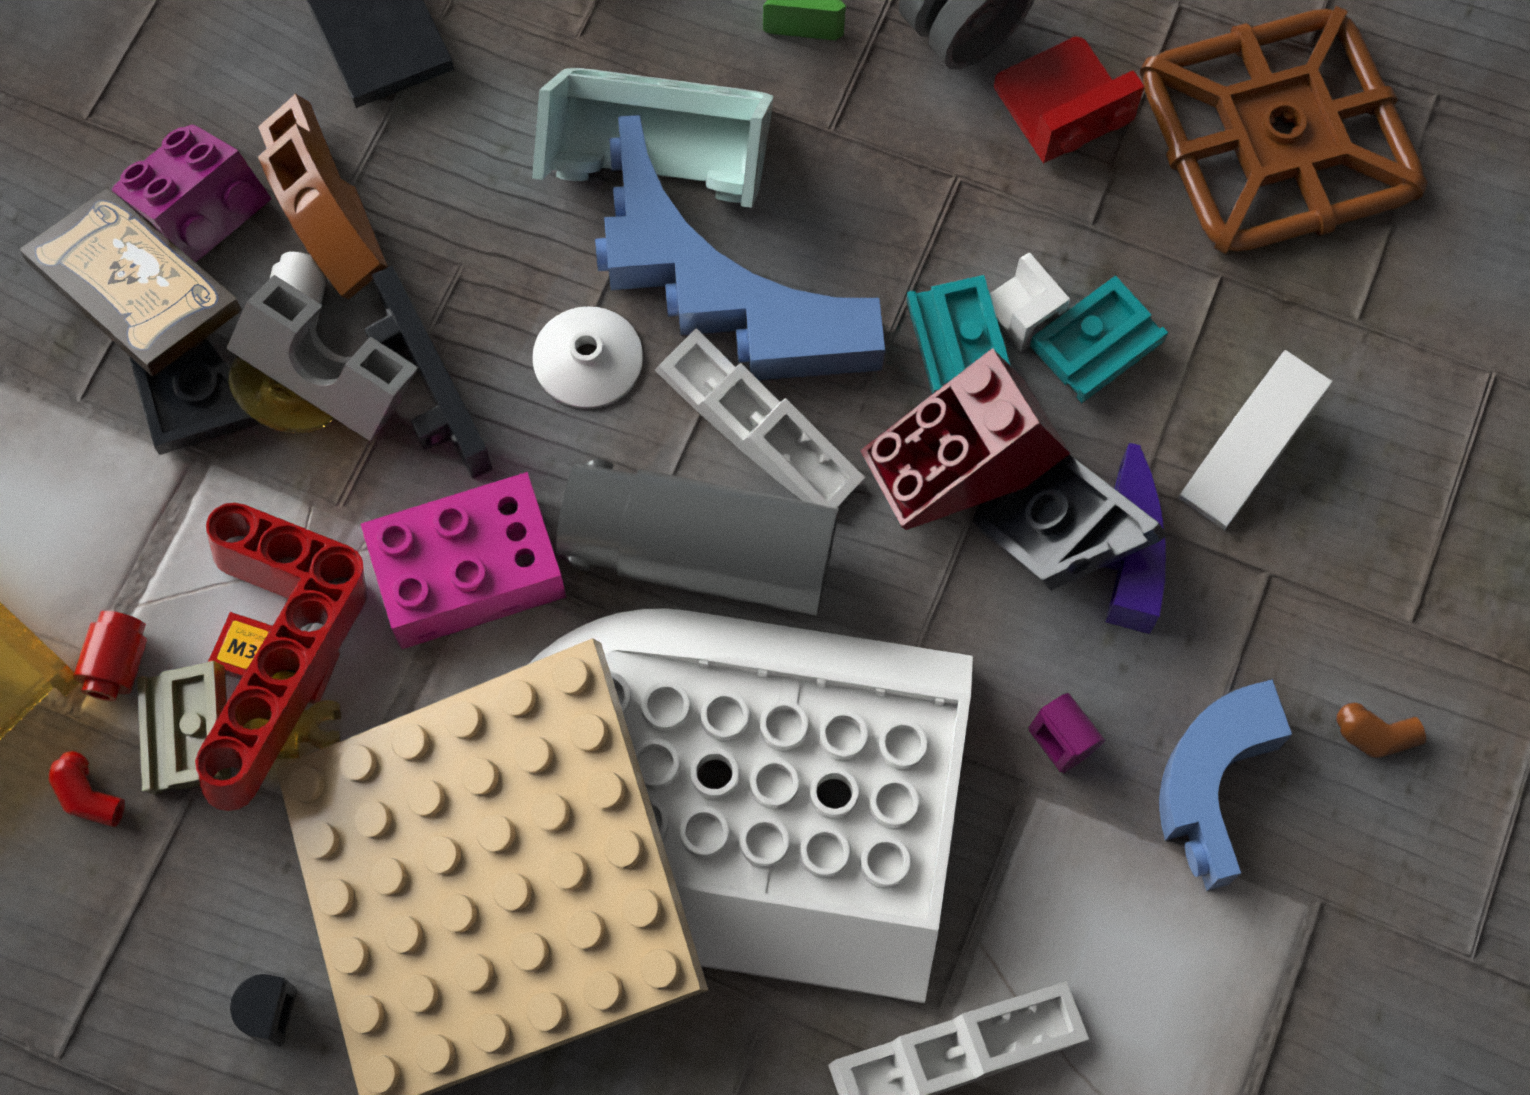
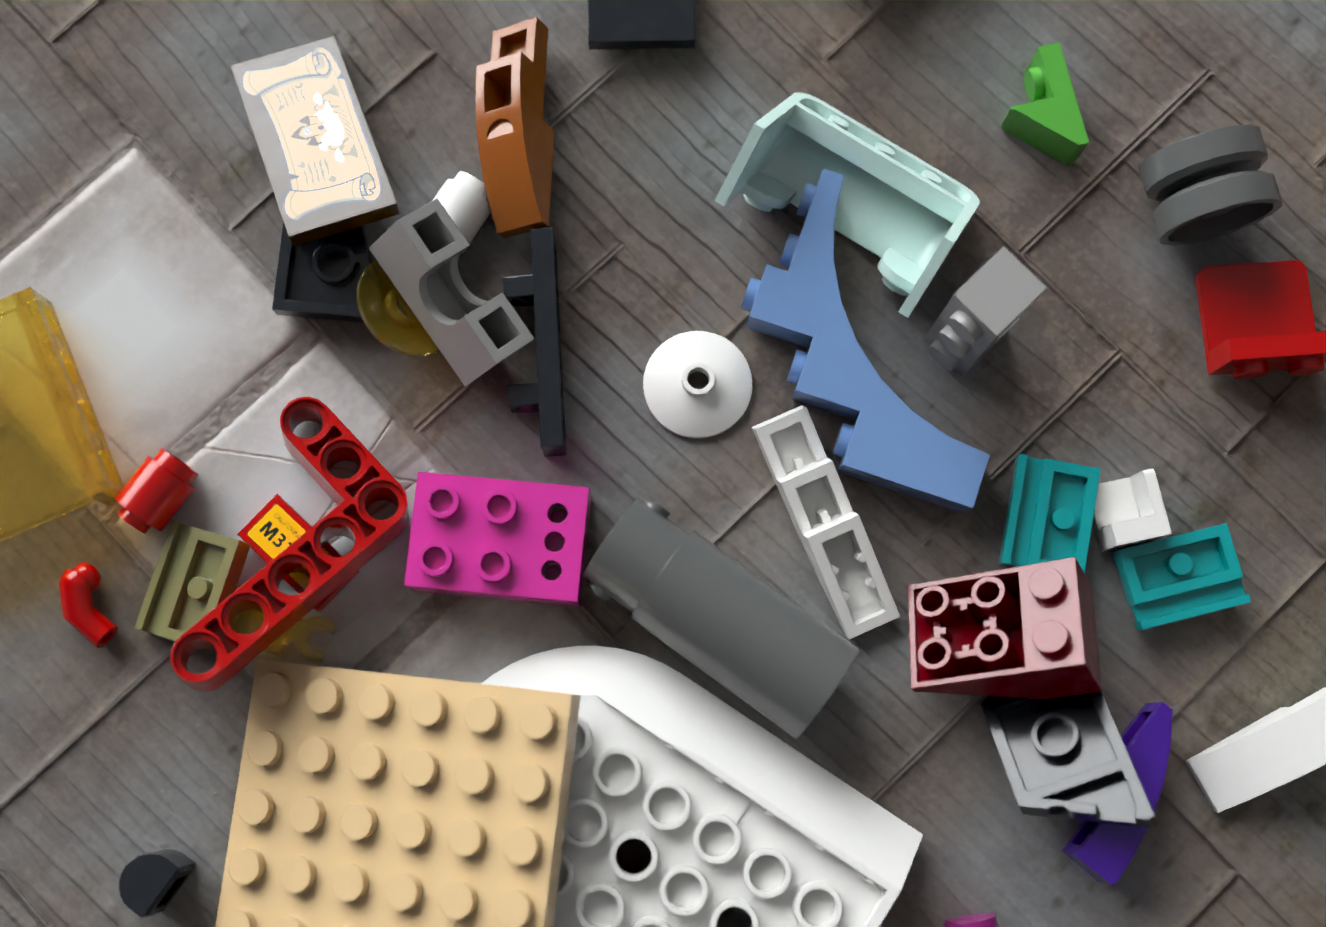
camera: 25 degrees right, 10 degrees up
magenta bracket [112,125,272,263] -> none
none -> light grey arch [924,246,1047,377]

